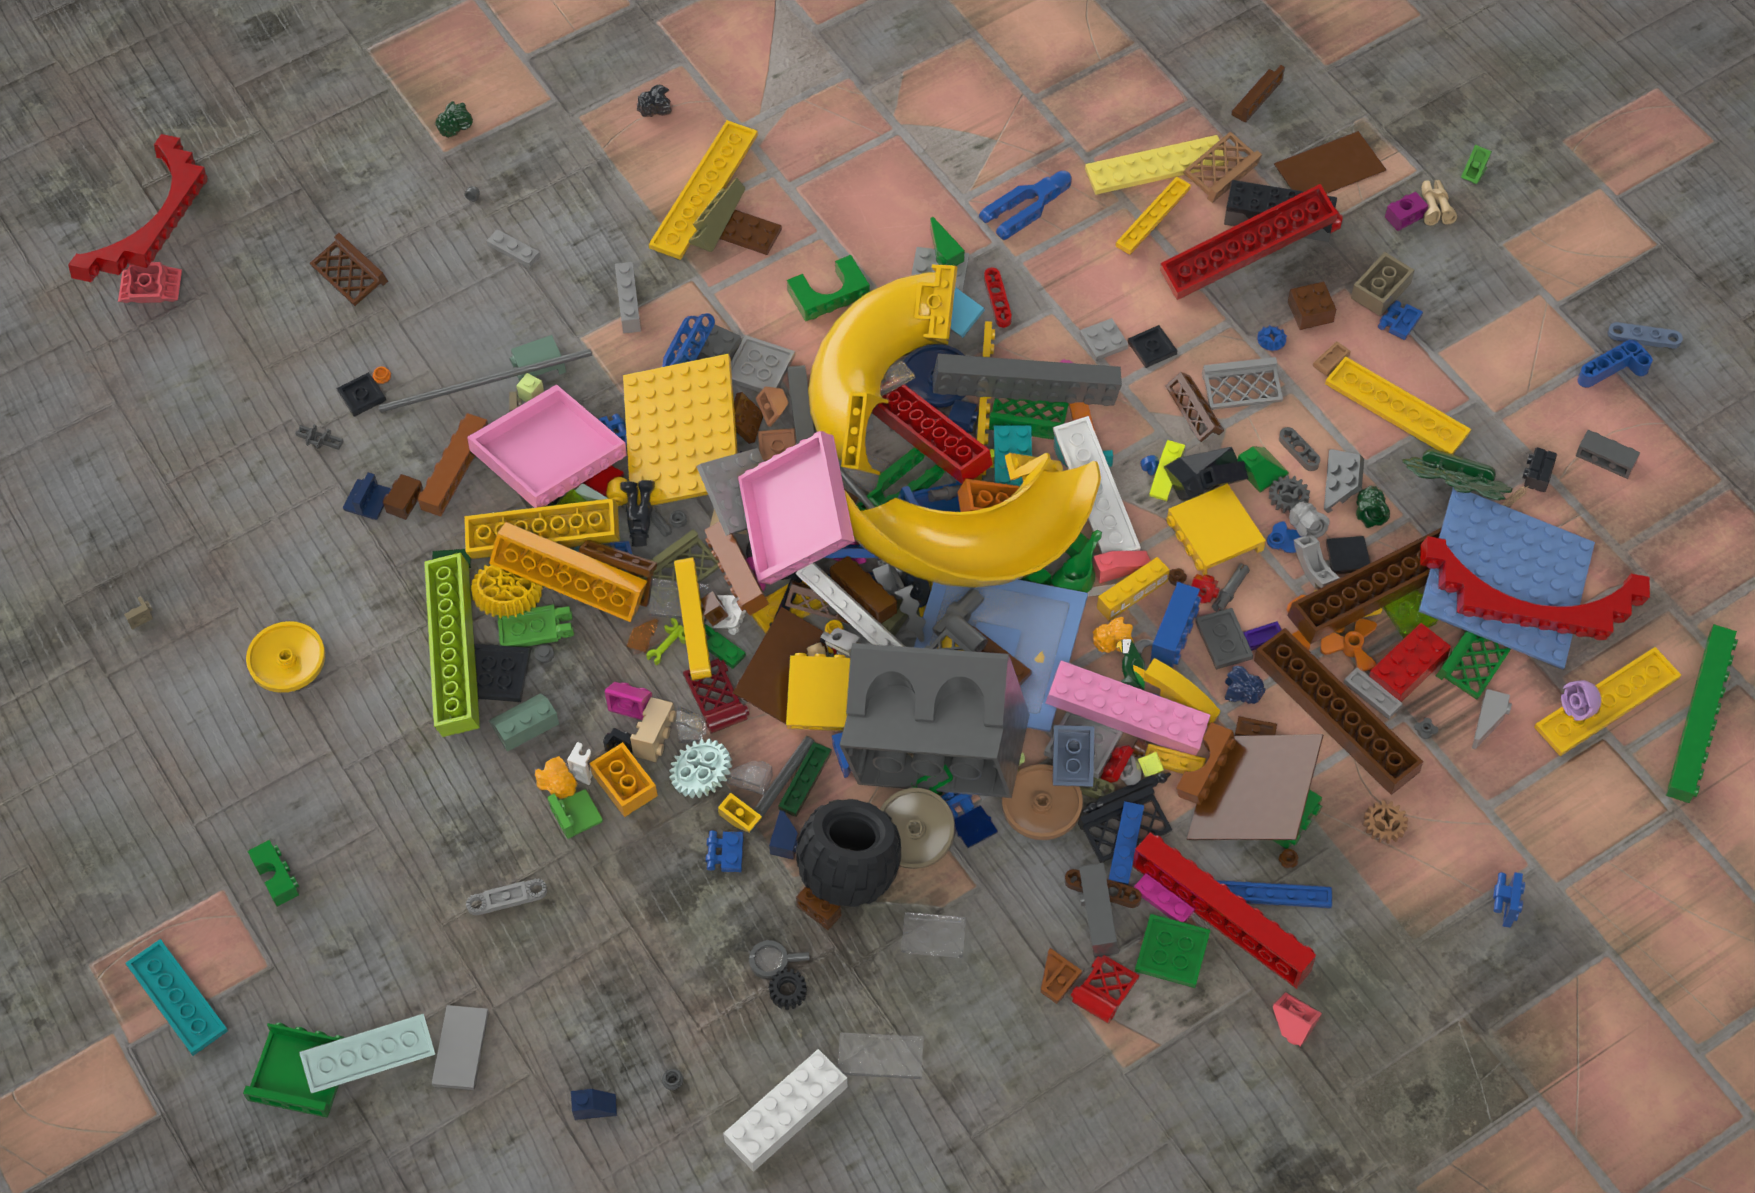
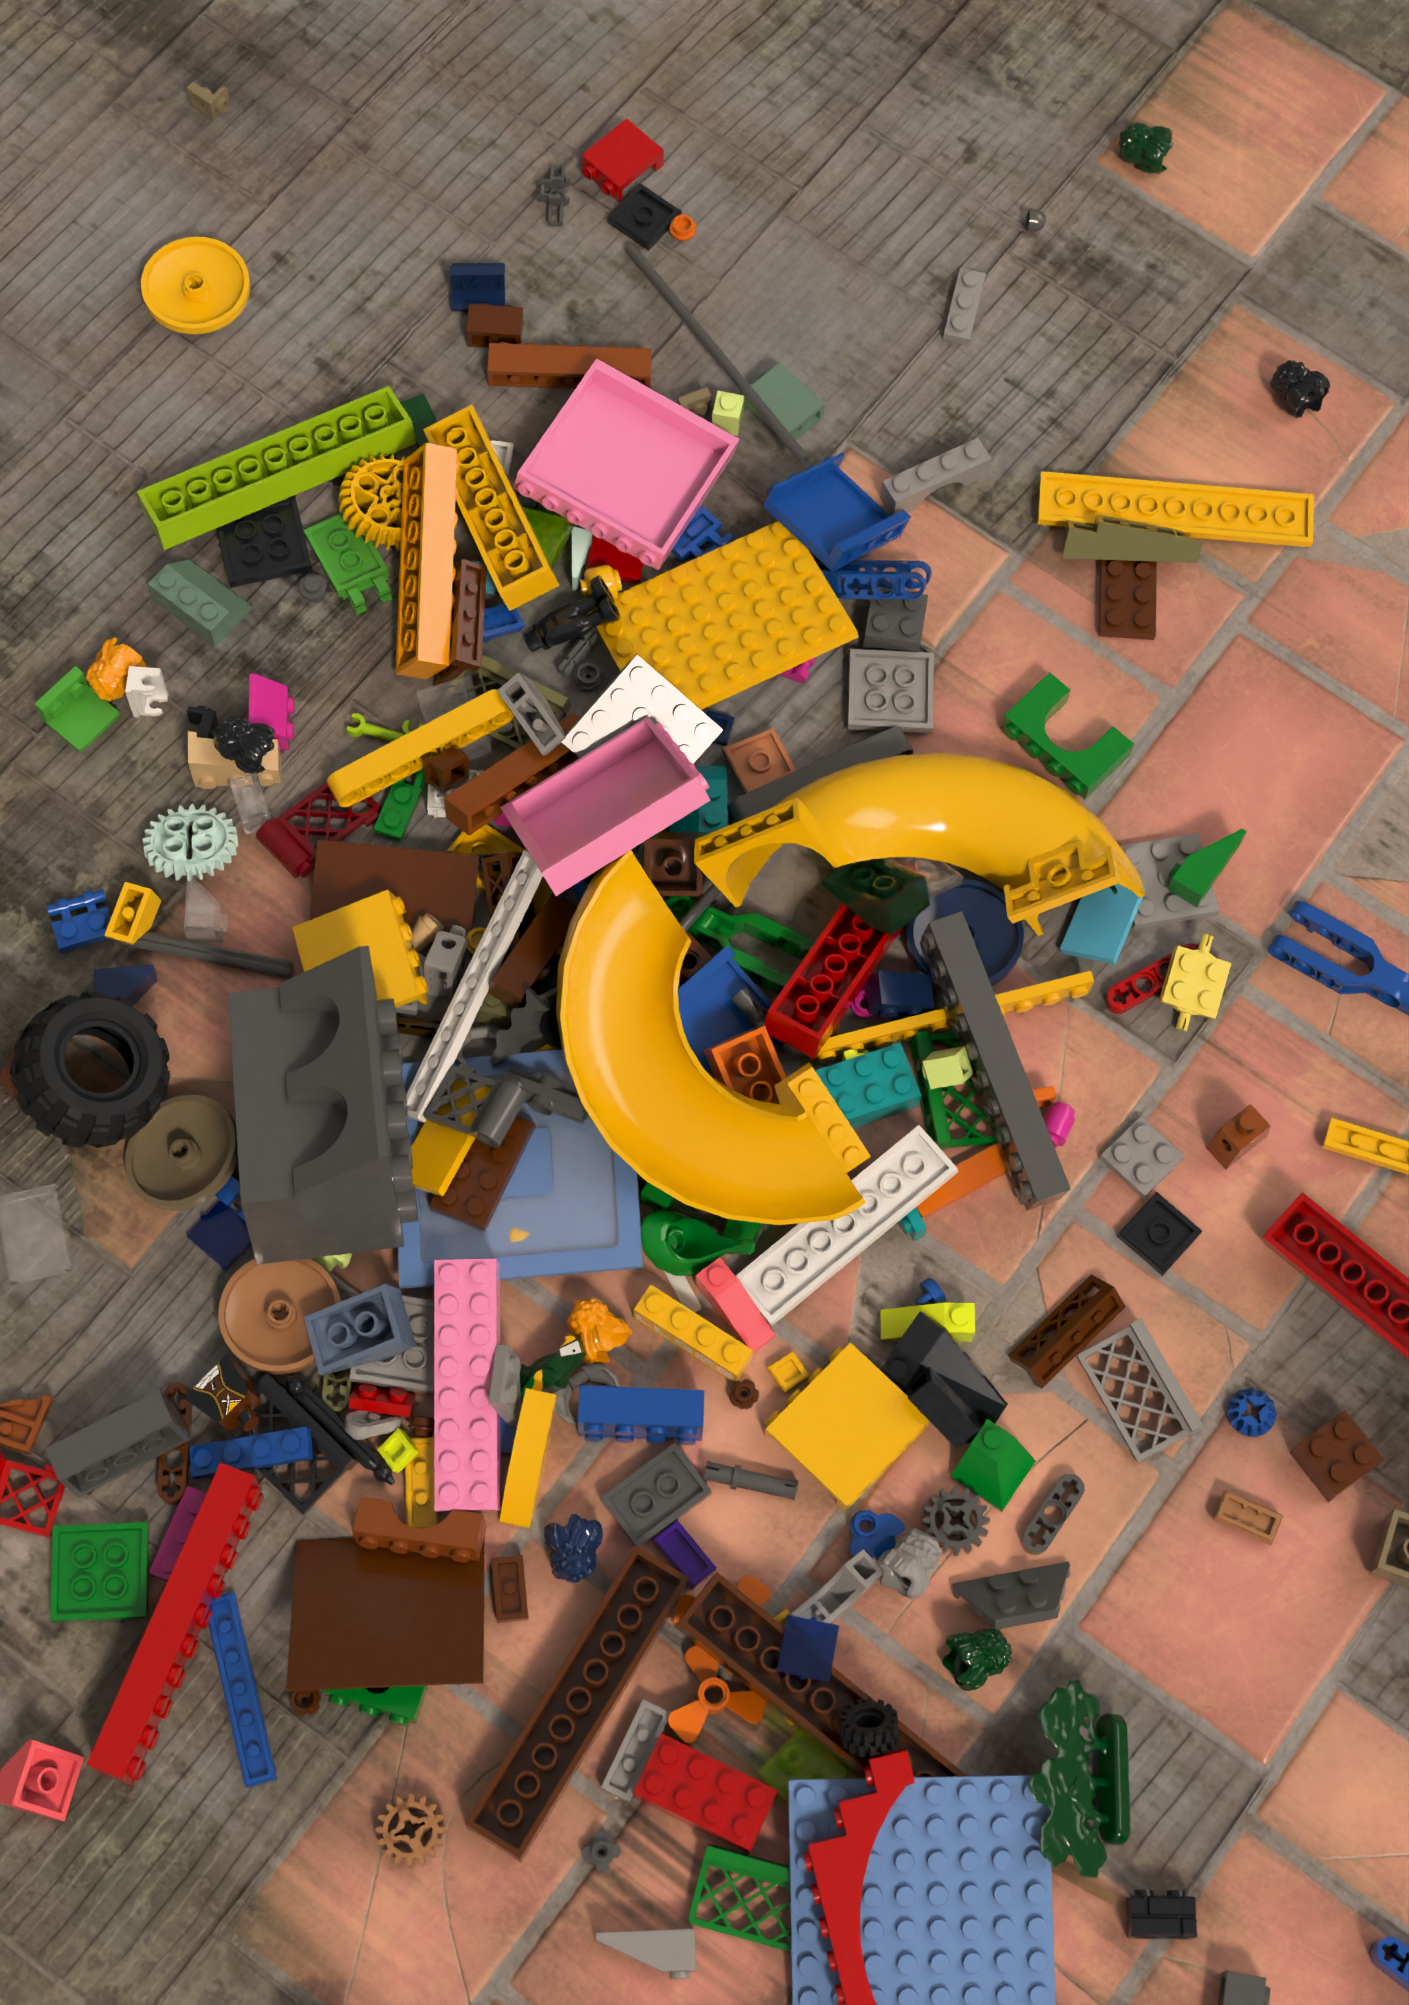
camera: 65 degrees right, 10 degrees up
reddish brown fence [309,233,388,306] -> none
light orange brick [589,742,658,817] -> none
clear orange slope [626,619,659,653] -> none
reddish brown plate [734,392,763,444] -> none
nougat slope [756,386,789,427] -> none
dark green plate [778,742,832,817] -> none
red brick [1191,574,1220,604] -> none
yellow plate [1325,356,1471,455] -> none
black tile [1326,536,1370,574] -> none
blue plate [1378,300,1423,340] -> none
none -> torso [185,1355,261,1431]
none -> black hair [215,716,275,774]
none -> light grey wing [488,1345,521,1427]
none -> light grey slope [497,673,566,756]
none -> red panel [582,118,664,202]
none -> blue panel [763,453,911,572]
none -> yellow tile [767,1351,810,1395]
none -> clear blue piece [777,1615,839,1682]
none -> clear green slope [822,859,930,935]
none -> black tyre [839,1698,899,1758]
none -> yellowish green brick [922,1046,973,1089]
none -> light yellow plate [1158,934,1231,1032]
none -> dark orange torso [1206,1104,1271,1170]

